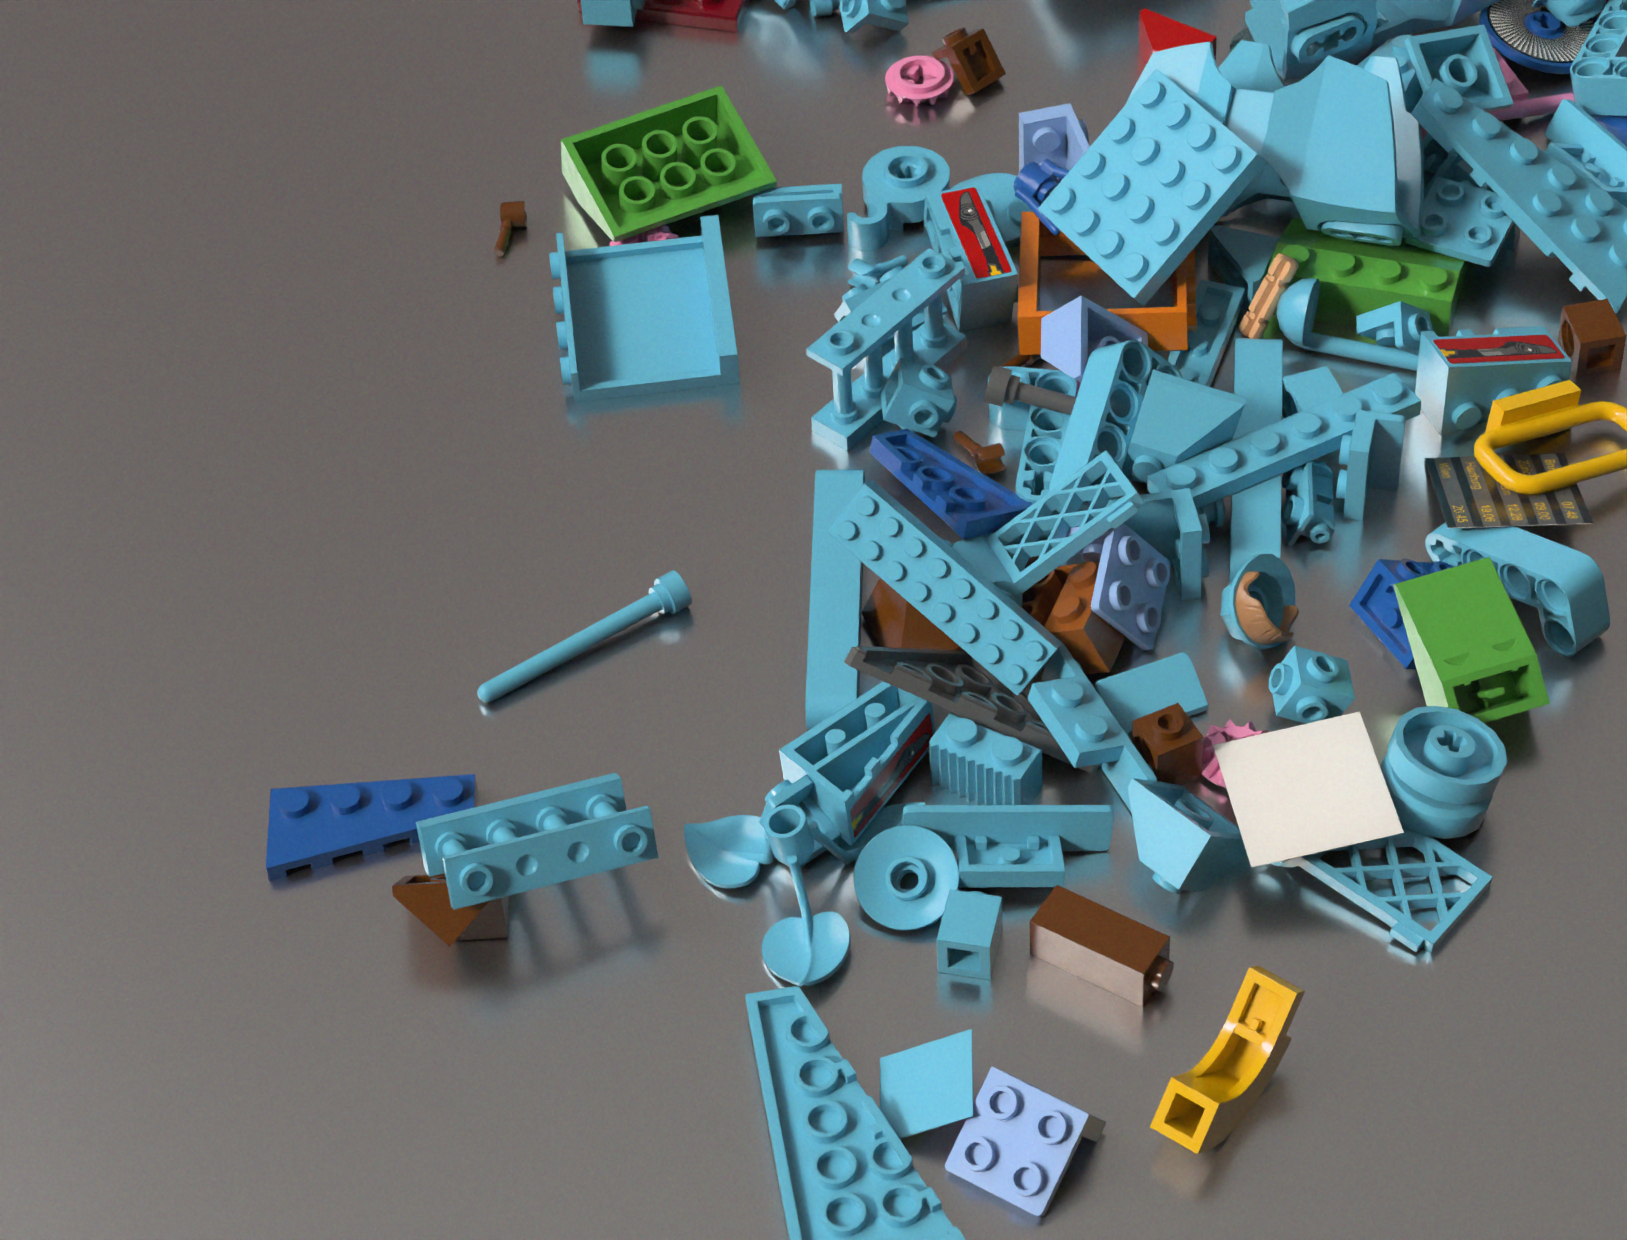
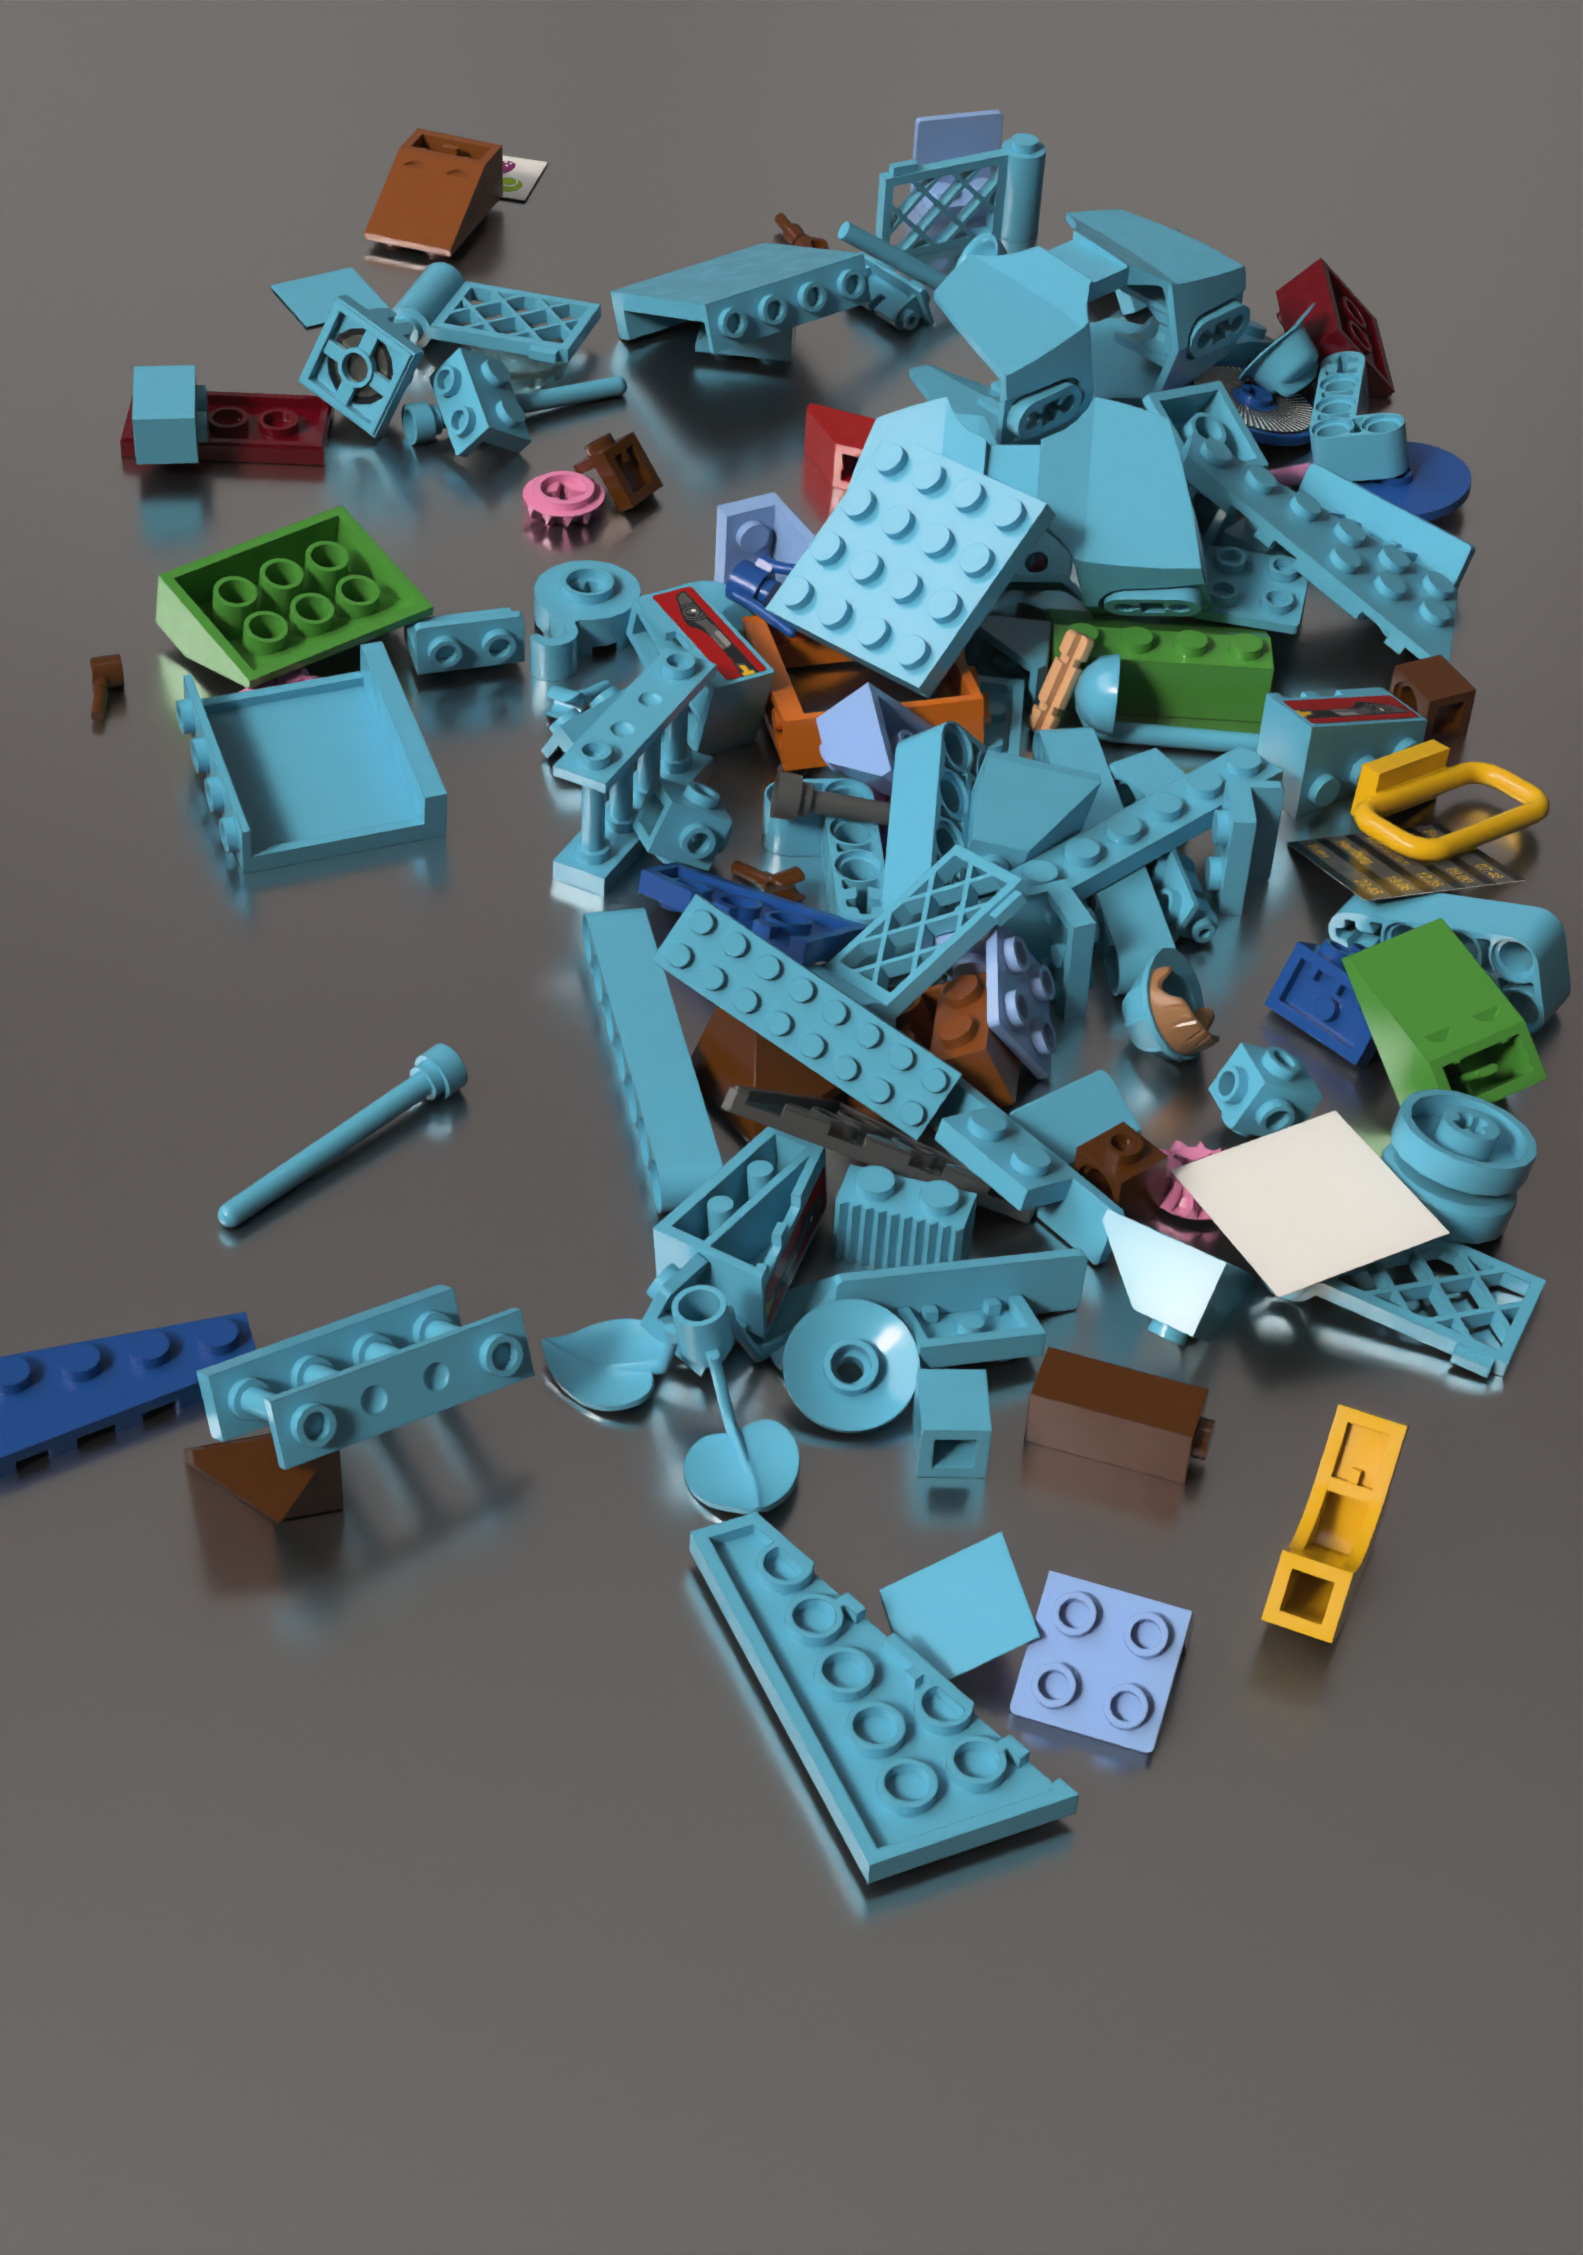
camera: 20 degrees left, 5 degrees down
medium azure bracket [1356,301,1433,356] -> none

